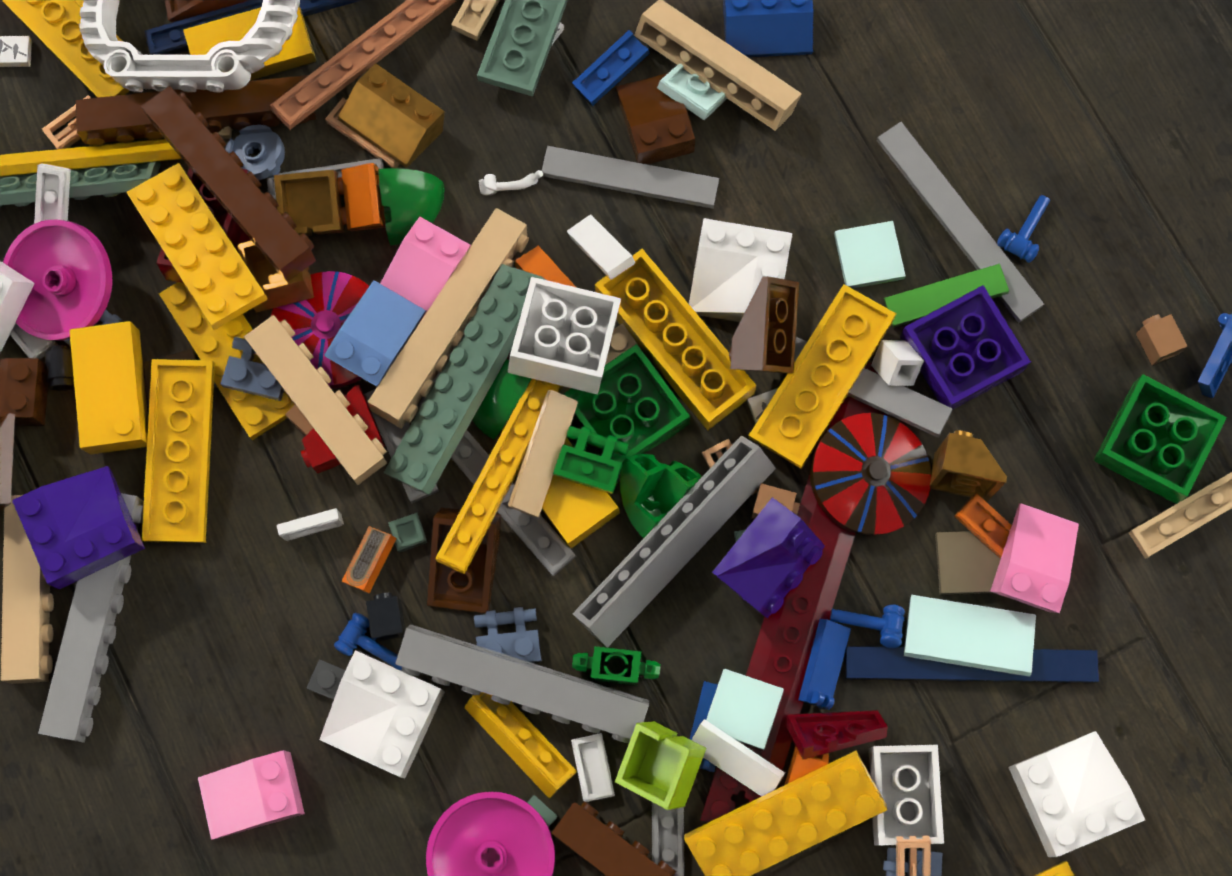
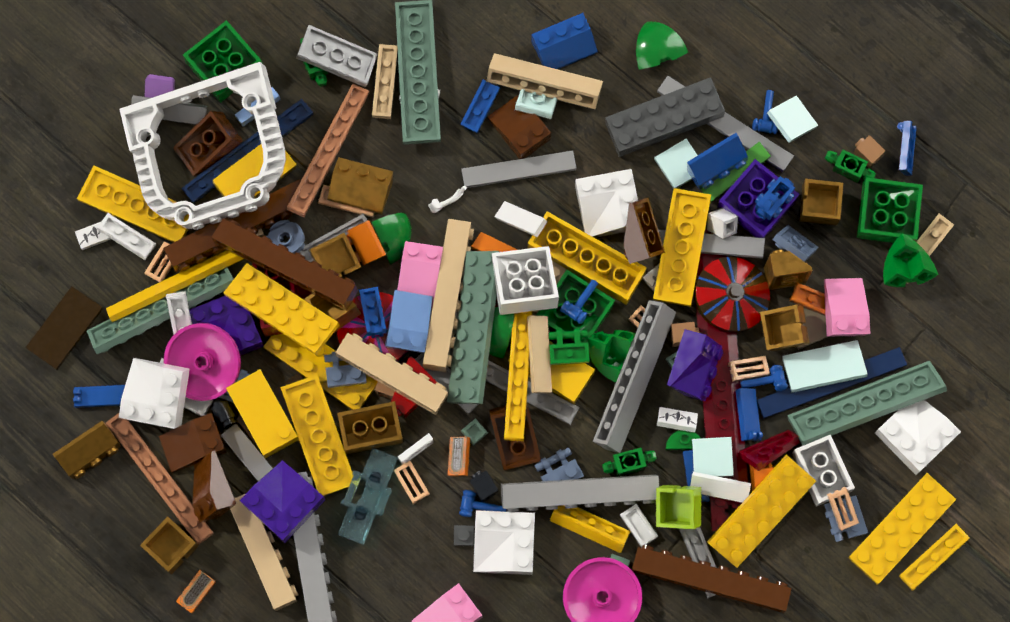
camera: 25 degrees left, 0 degrees up
none -> white tile [97,213,156,260]
none -> dark purple slope [189,296,264,356]
none -> light grey tile [221,423,273,481]
none -> pearl gold slope [337,401,403,454]
none -> clear light blue piece [338,448,398,545]
none -> blue hinge [359,287,387,338]
none -> light nougat tile [394,461,430,504]
none -> blue piece [560,280,598,324]
none -> dark grey brick [605,77,725,157]
none -> green brick [636,21,688,70]
none -> white tile [657,407,698,432]
none -> green plate [665,430,701,450]
none -> blue slope [687,133,748,189]
none -> light nougat tile [728,356,770,382]
none -> blue brick [755,176,795,220]
none -> pearl gold piece [760,305,810,351]
none -> light aqua tile [767,96,818,143]
none -> sand blue plate [773,225,819,262]
none -> sand green plate [787,361,947,446]
none -> pearl gold piece [799,179,843,225]
none -> green piece [824,150,876,183]
none -> green brick [883,233,938,287]

